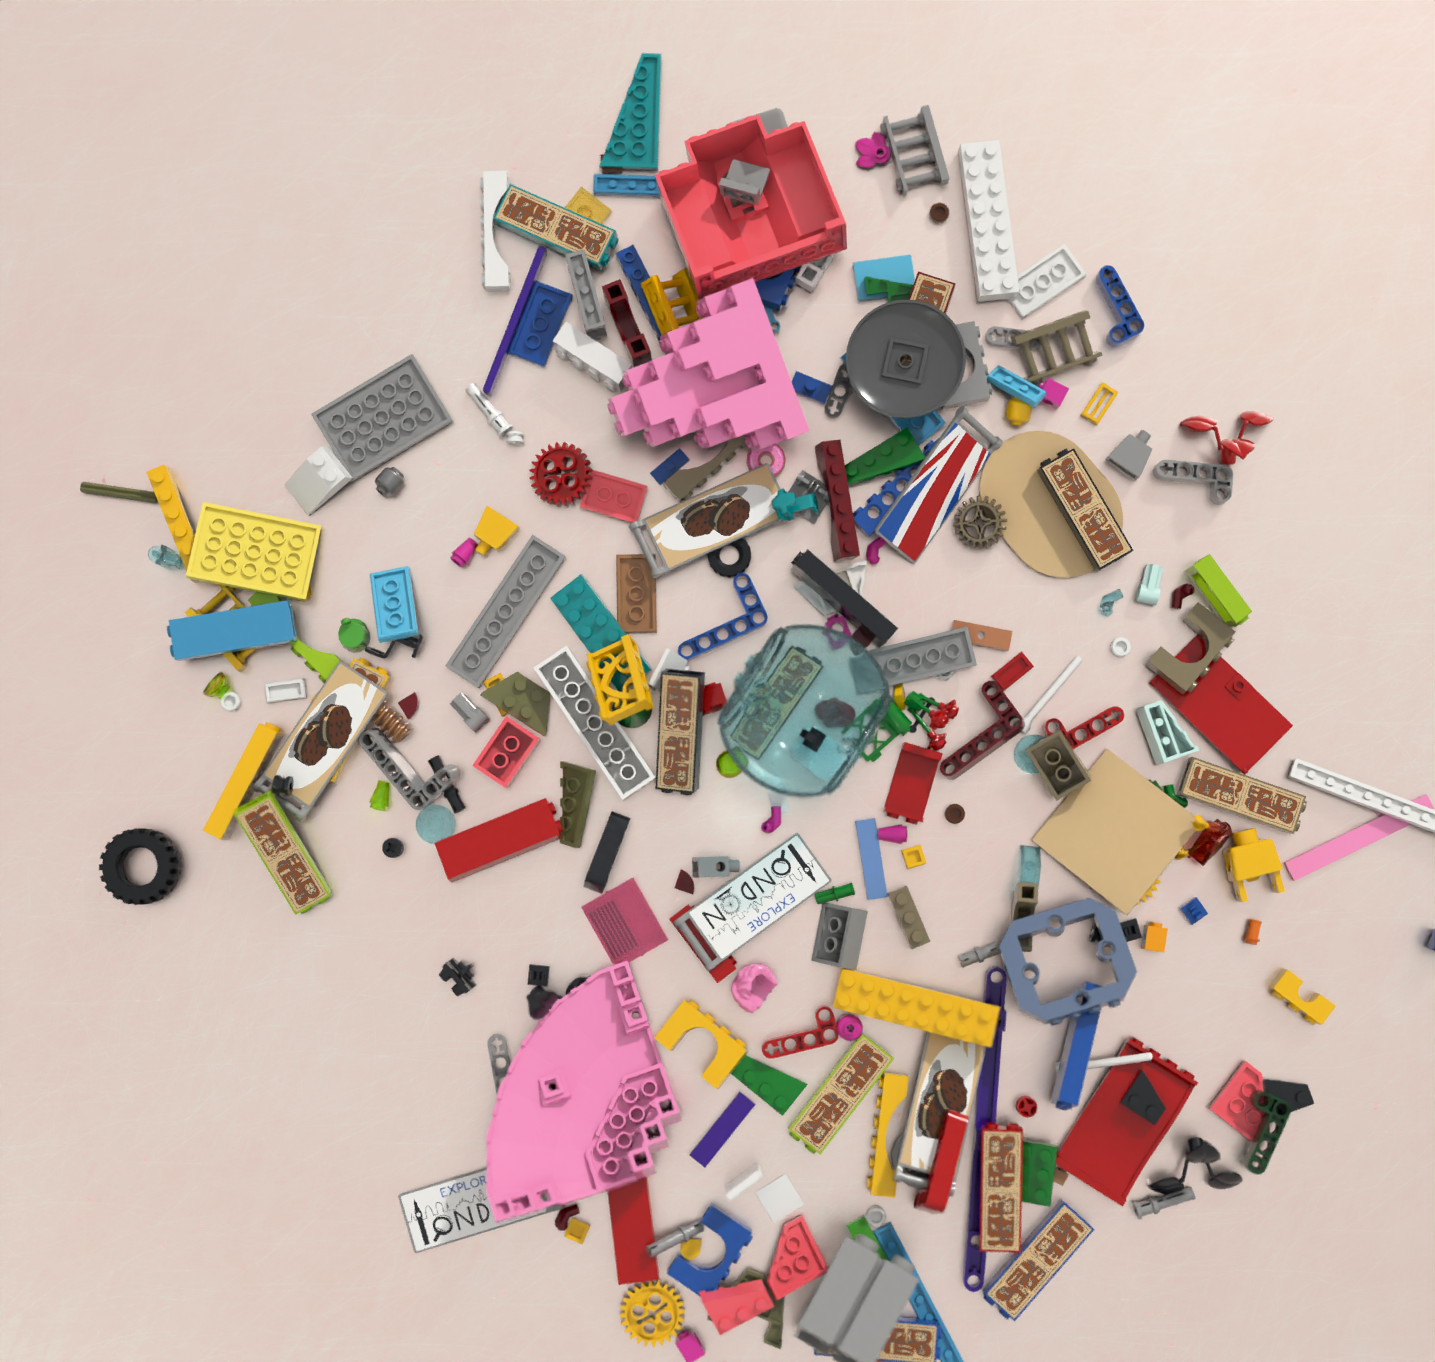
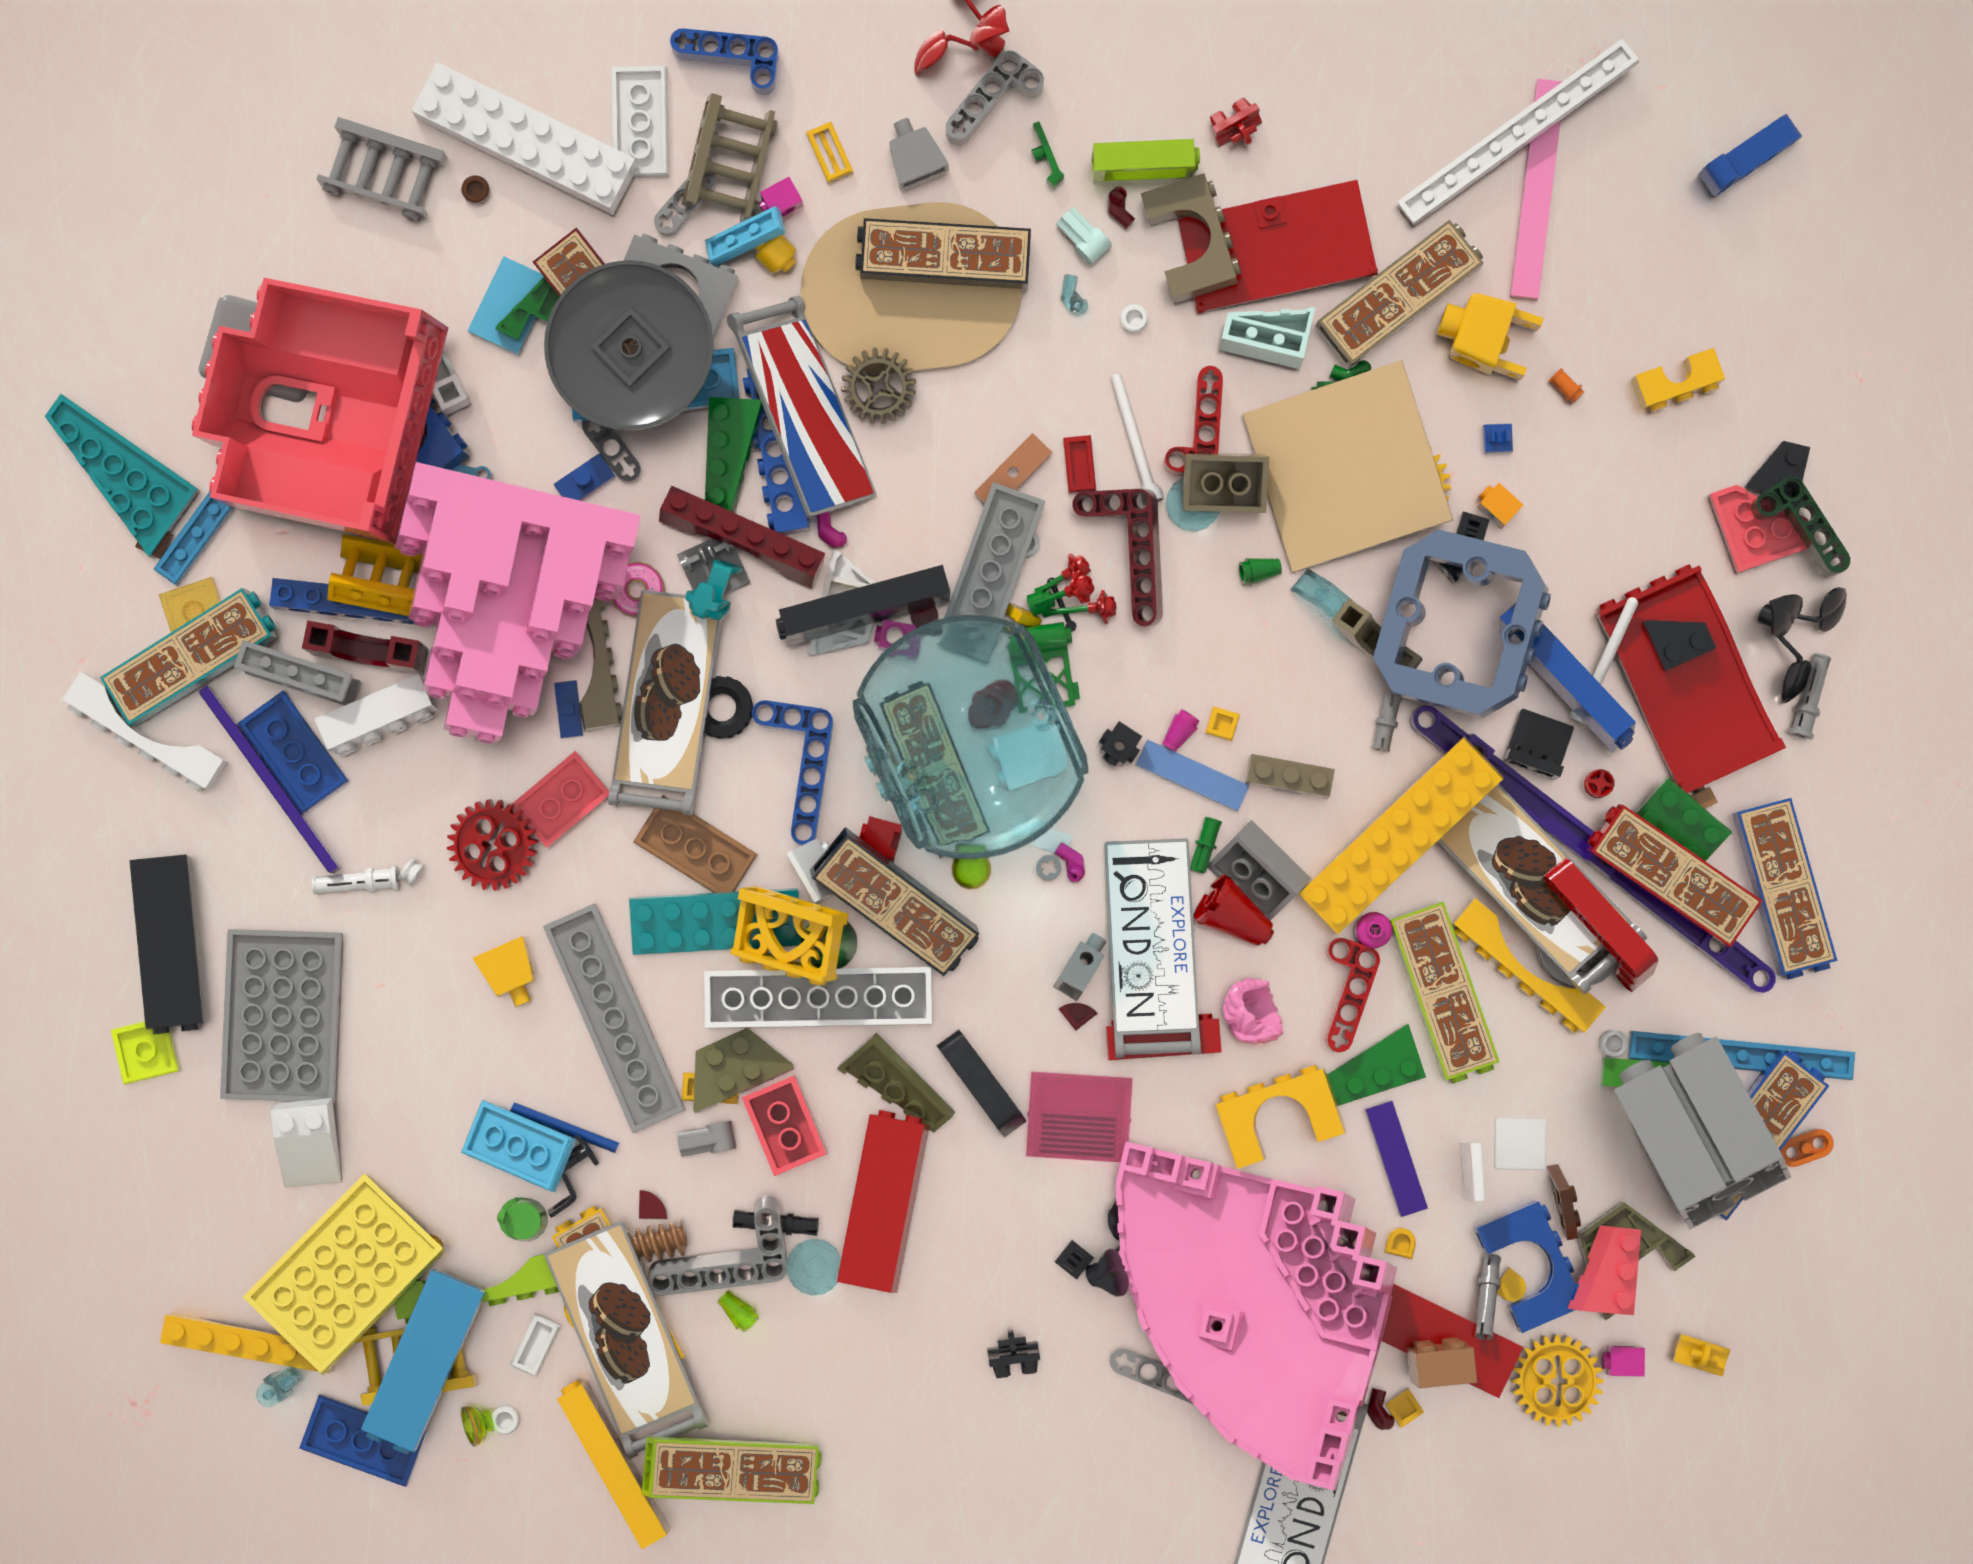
camera: 60 degrees left, 0 degrees up
olive axle [80,482,158,503] -> none
black wheel [272,775,294,797] -> none
flat silver head [375,467,404,496] -> none
black wheel [382,838,404,858] -> none
dark pink cone [450,538,478,567] -> none
light grey bracket [719,159,770,205] -> none
coral plate [766,1216,828,1300] -> none
black tile [799,727,827,753] -> none
dark pink plate [855,132,891,168] -> none
red panel [883,742,943,825] -> none
reddish brown tile [944,804,965,824] -> none
clear red torso [1175,815,1232,866] -> none
none -> neon yellow tile [111,1021,180,1085]
none -> black brick [129,854,205,1035]
none -> blue tile [299,1394,427,1487]
none -> blue bar [510,1102,619,1153]
none -> green piece [1031,121,1065,190]
none -> light grey bush [1036,855,1062,881]
none -> black brick [1099,721,1142,767]
none -> red cone [1194,874,1274,946]
none -> red hips [1210,98,1262,147]
none -> green cone [1239,558,1282,586]
none -> yellow tile [1384,1228,1416,1259]
none -> medium nougat brick [1407,1337,1477,1388]
none -> black bracket [1503,709,1574,780]
none -> reddish brown wing [1547,1164,1581,1240]

